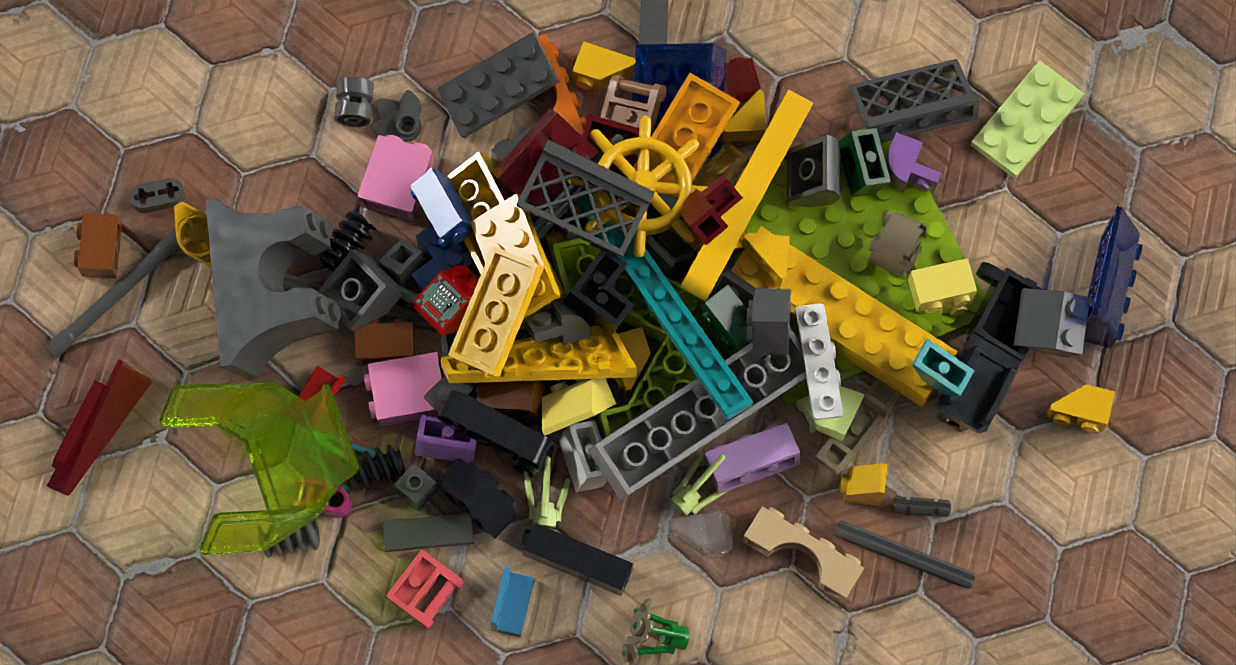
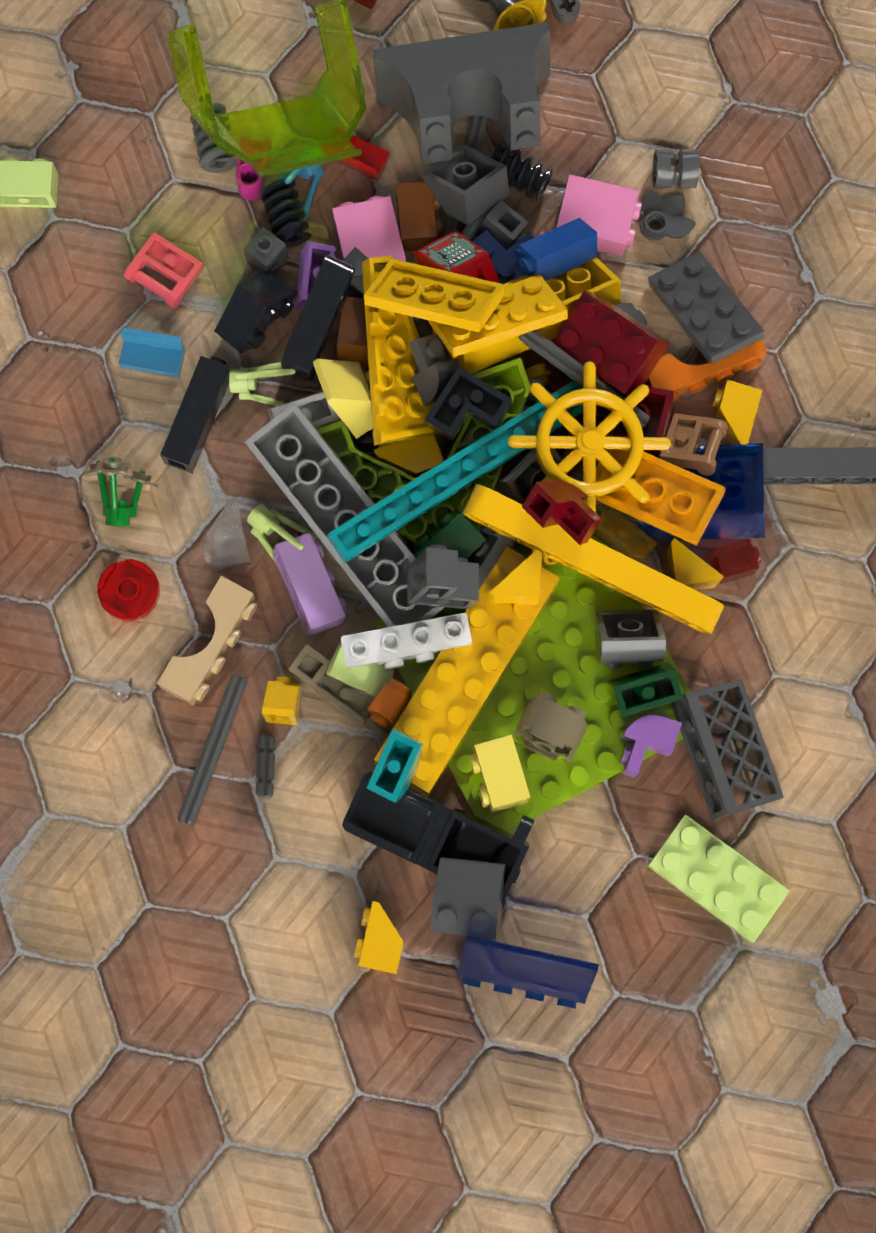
camera: 85 degrees right, 5 degrees up
dark grey tile [383,513,474,552] -> none
dark grey fence [516,140,654,258] -> none
none -> red tile [97,559,160,621]
none -> orange brick [367,679,412,728]

